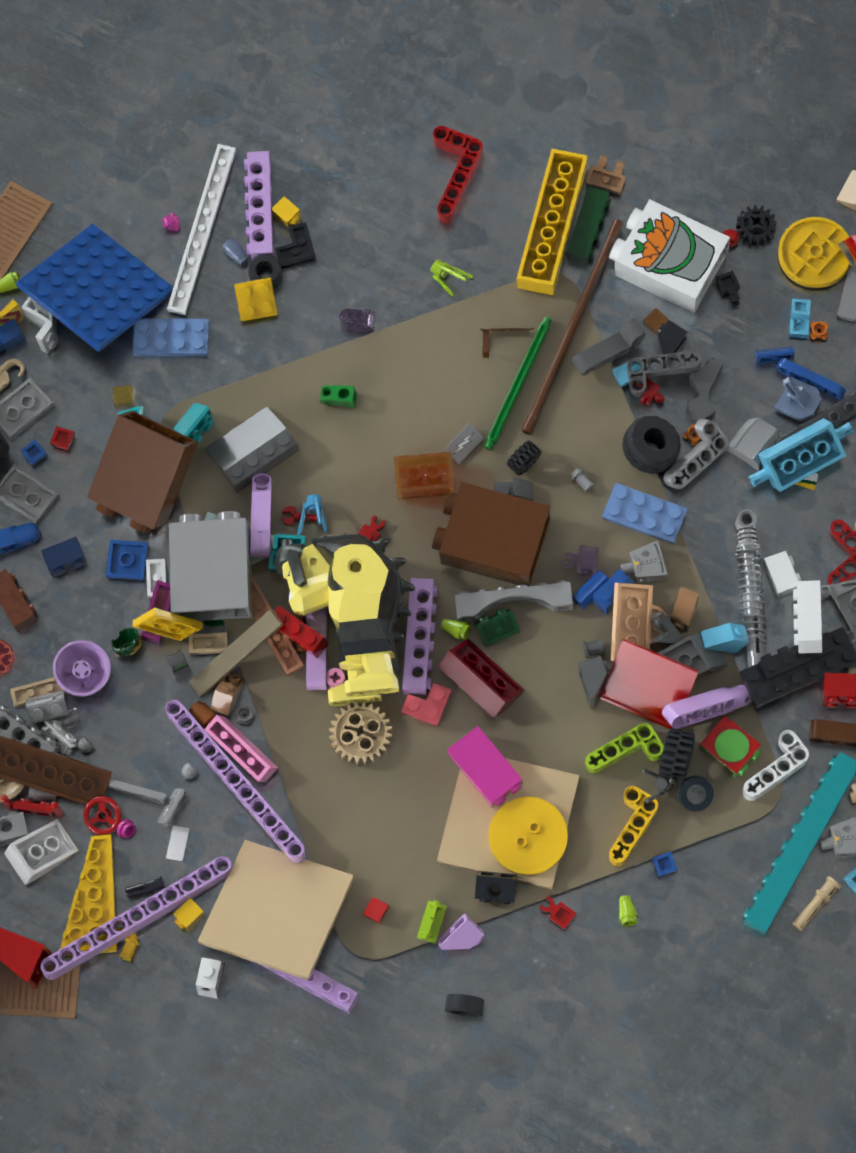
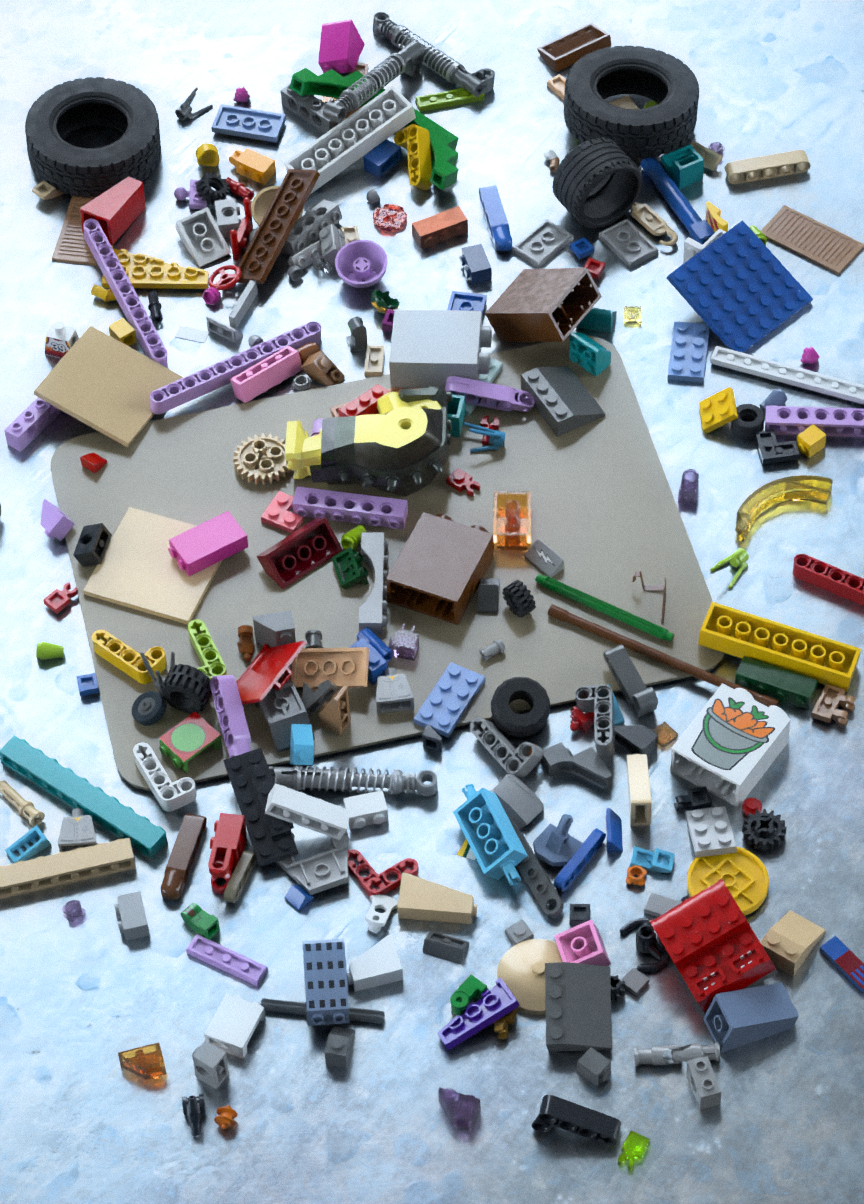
camera: 90 degrees right, 20 degrees down
yellow tile [133,608,203,641] -> none
dark tan tile [189,609,284,697] -> none
green leg [320,385,358,408] -> none
lime hinge [417,900,447,944] -> none
yellow plate [489,797,568,876] -> none
none -> dark orange piece [237,625,256,662]
none -> black slope [422,724,442,752]
none -> slope [626,754,651,826]
none -> light grey plate [685,806,737,857]
none -> clear yellow arch [735,475,833,542]

